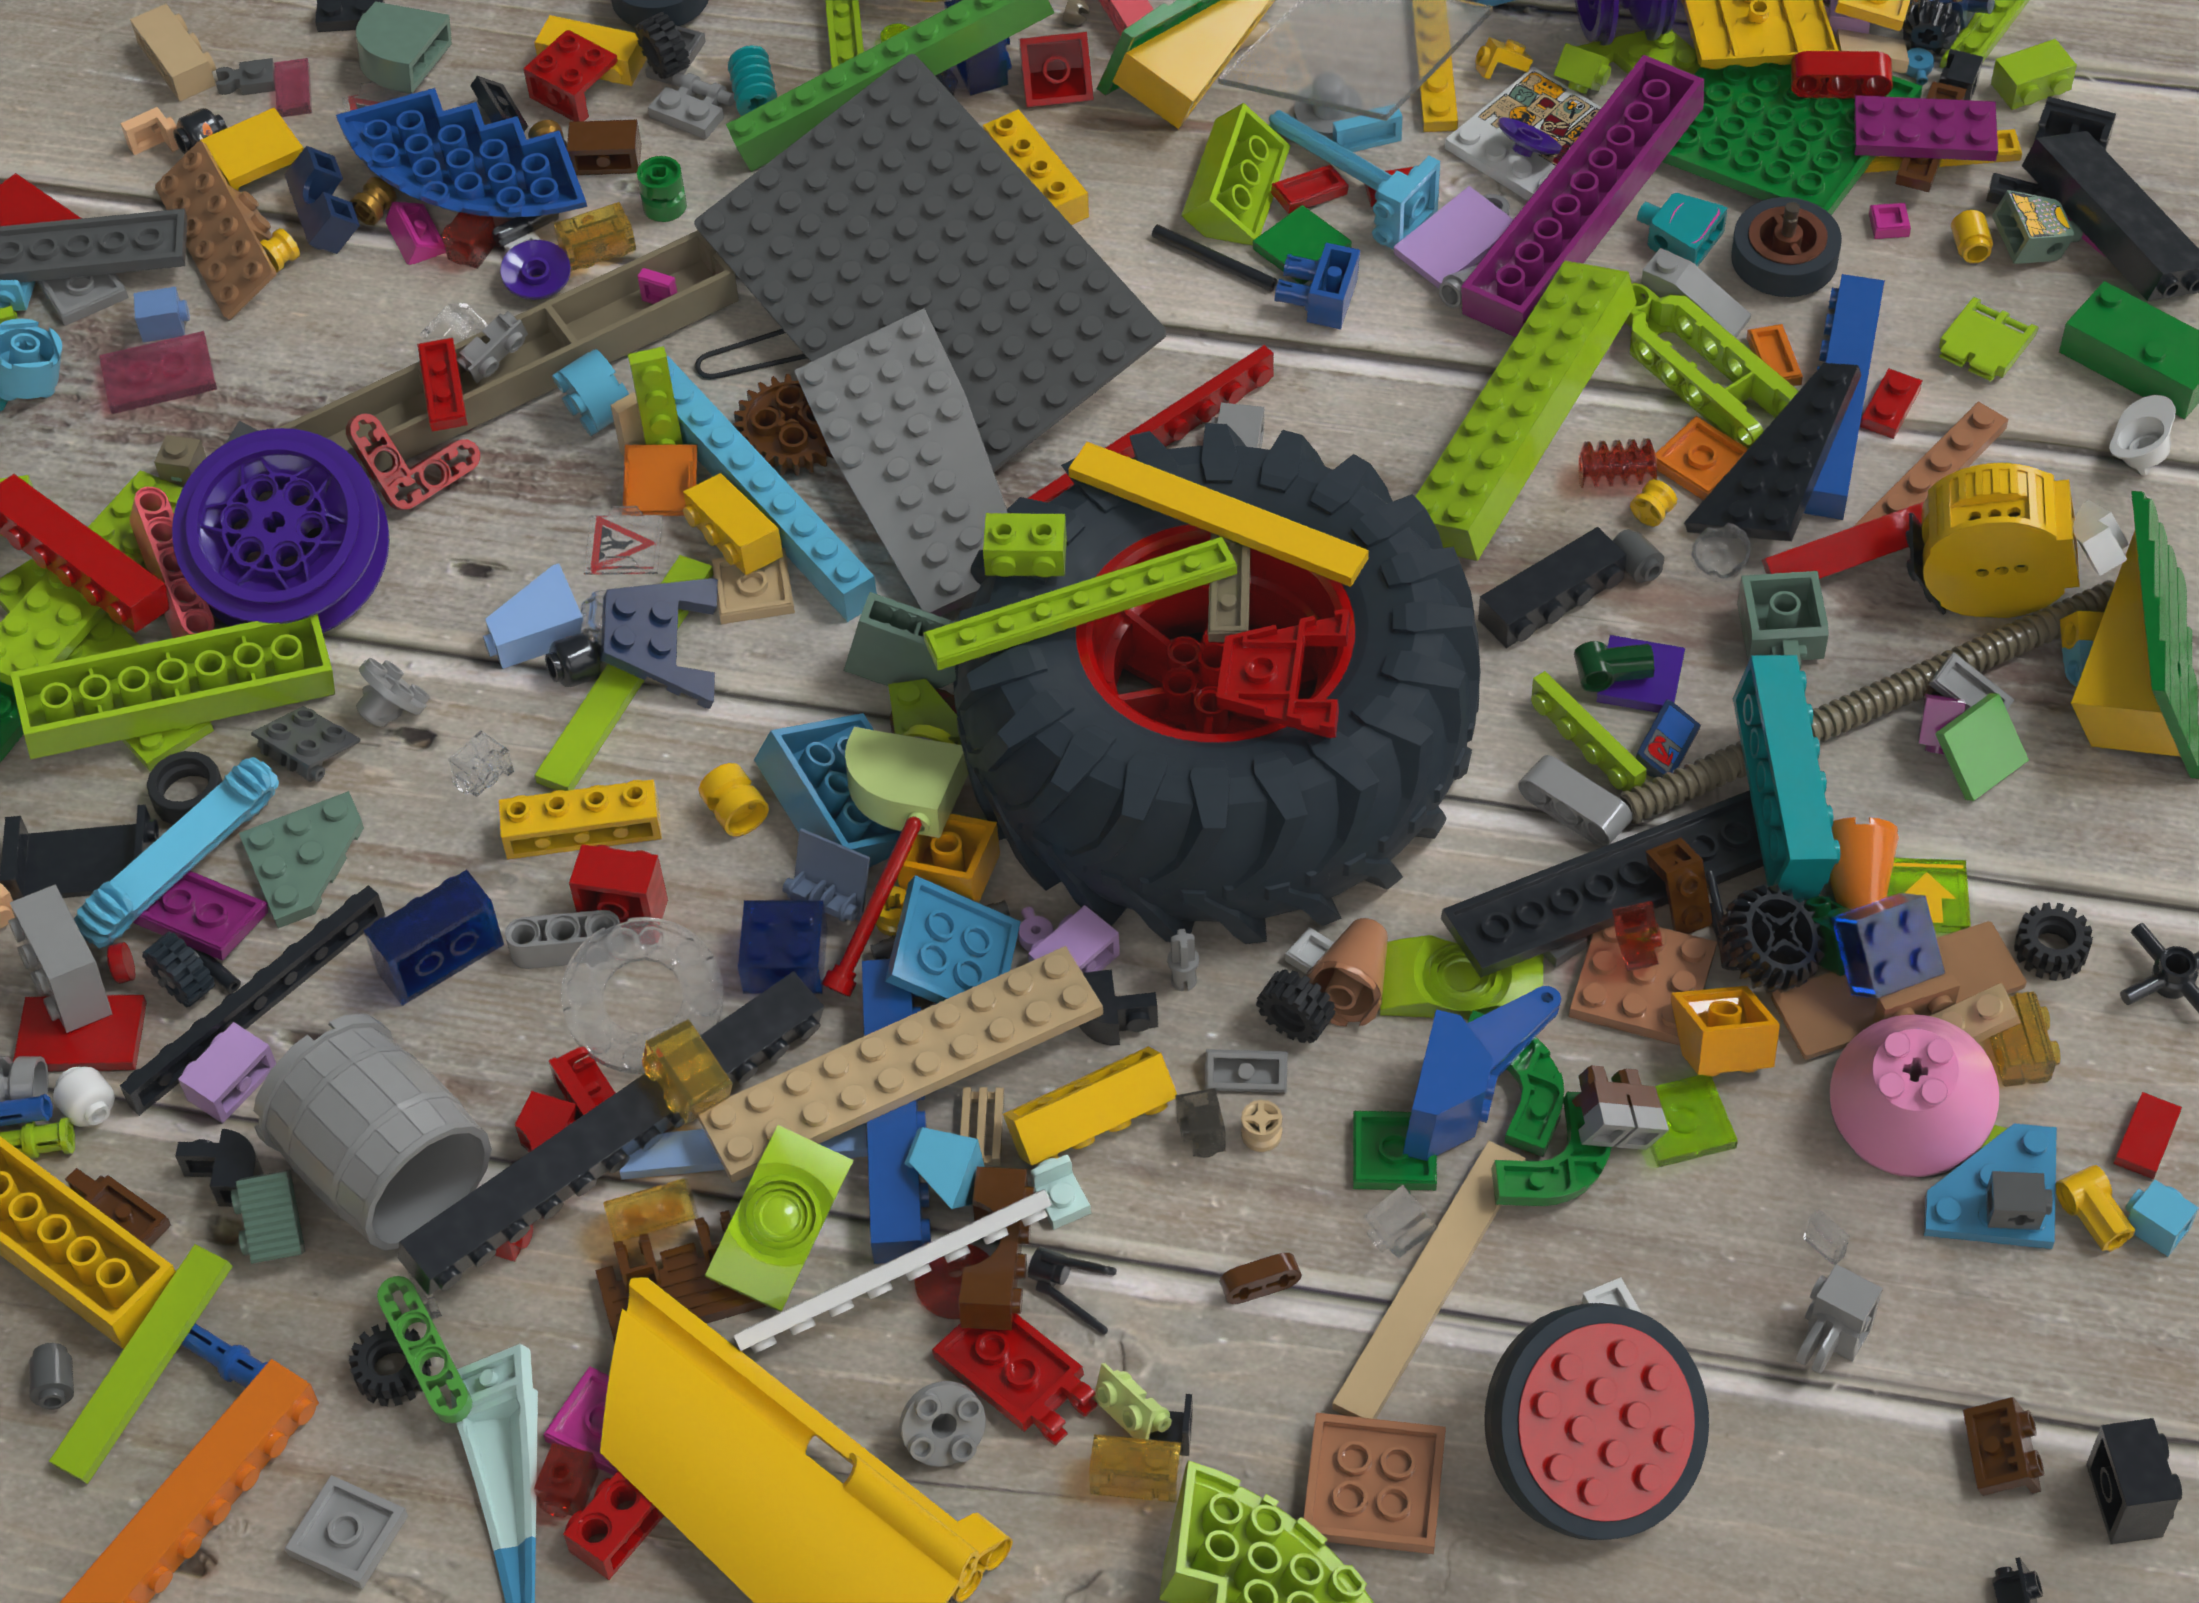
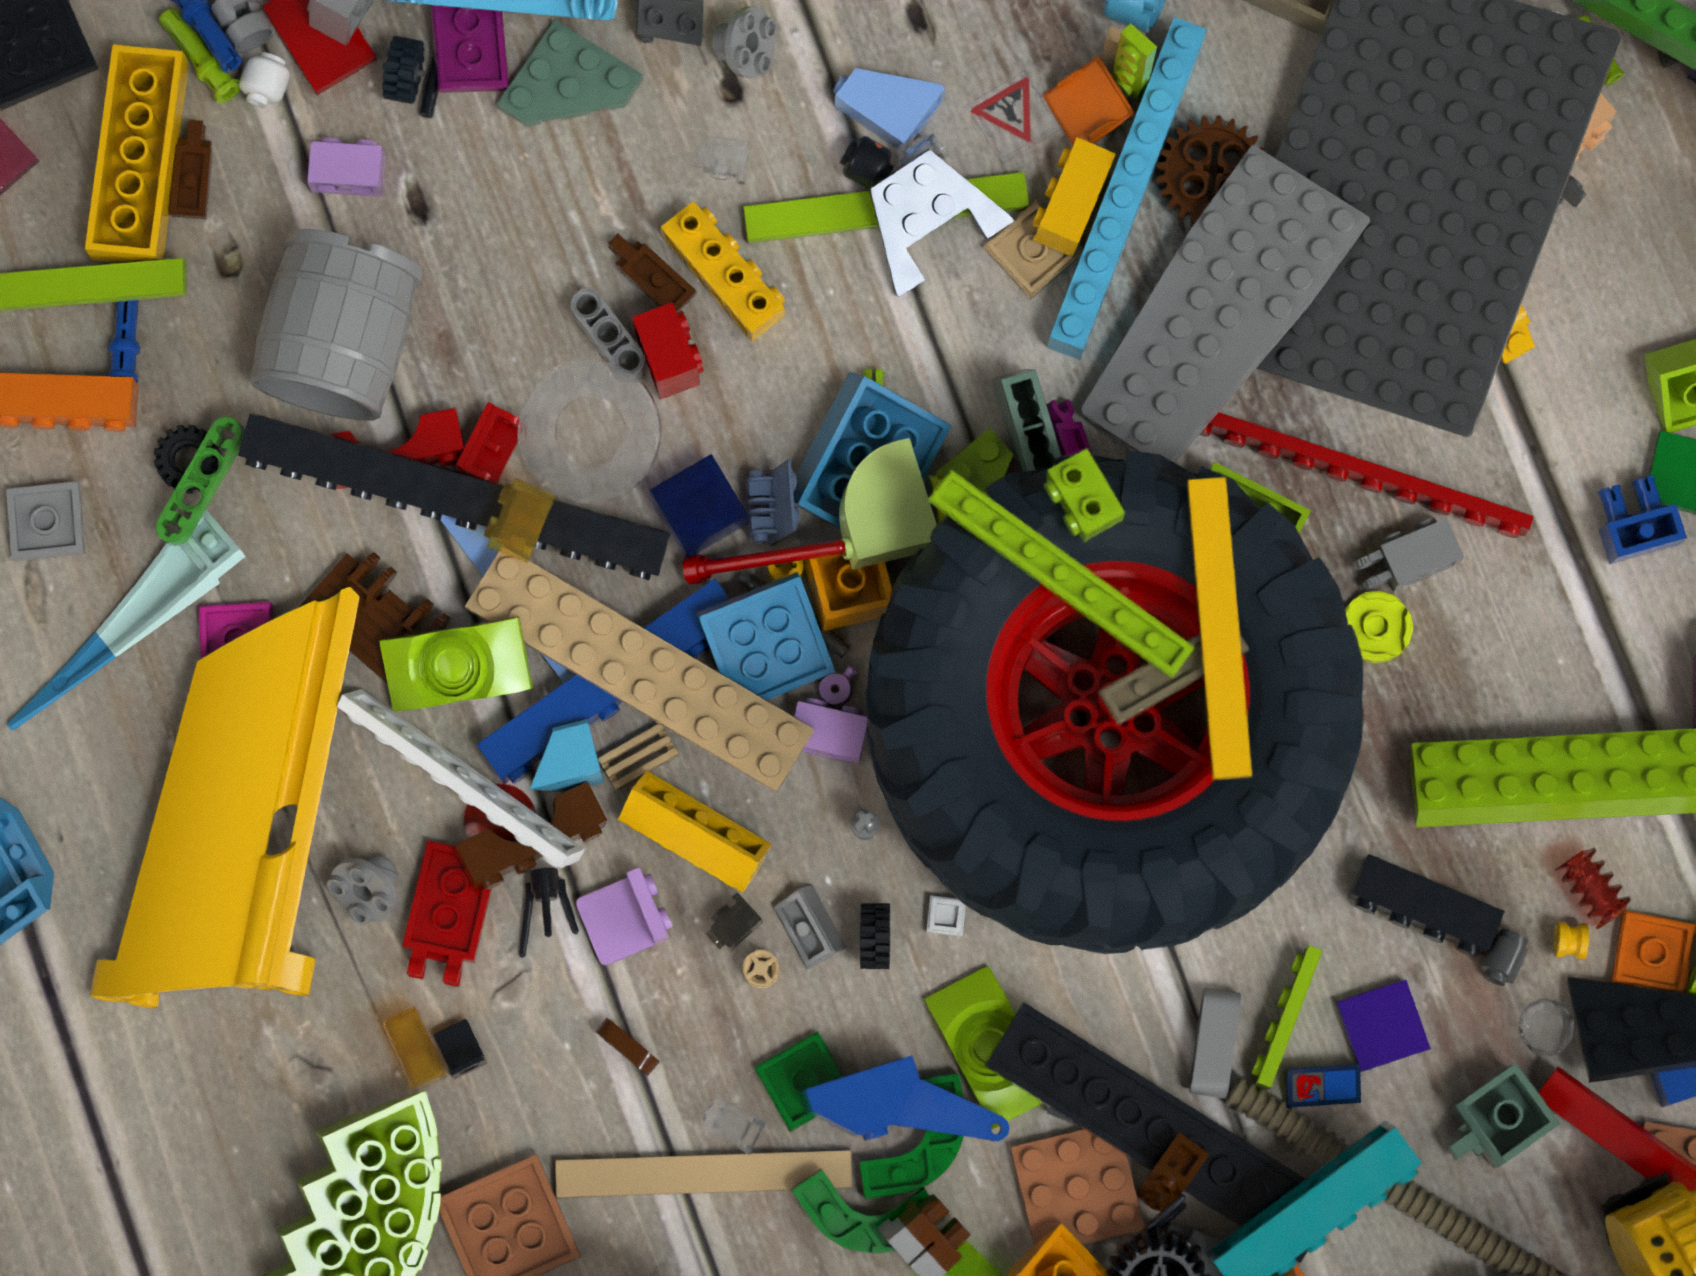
camera: 55 degrees right, 25 degrees up
dark grey brick [29,1343,74,1410] -> none
red tile [107,942,136,984] -> none
black plate [120,885,386,1116] -> none
black brick [175,1129,264,1207] -> none
sand green brick [231,1169,306,1264] -> none
clear blue brick [363,869,504,1006] -> none
clear red brick [534,1443,599,1518] -> none
red brick [563,1471,664,1580] -> none
clear yellow brick [603,1178,699,1243] -> none
black piece [695,329,807,379] -> none
yellow wheel [698,763,769,837] -> none
yellow brick [983,109,1089,225] -> none
light aqua bracket [1031,1155,1091,1230] -> none
black brick [1079,969,1158,1046] -> none
yellowish green hinge [1093,1363,1172,1447] -> none
black piece [1152,224,1277,292] -> none
red wing [1216,609,1350,738] -> none
nougat cone [1306,918,1388,1027] -> none
dark green piece [1574,641,1655,692] -> none
clear red brick [1612,901,1663,971] -> none
none -> lavender bracket [576,867,672,966]
none -> reddish brown hinge [608,233,697,312]

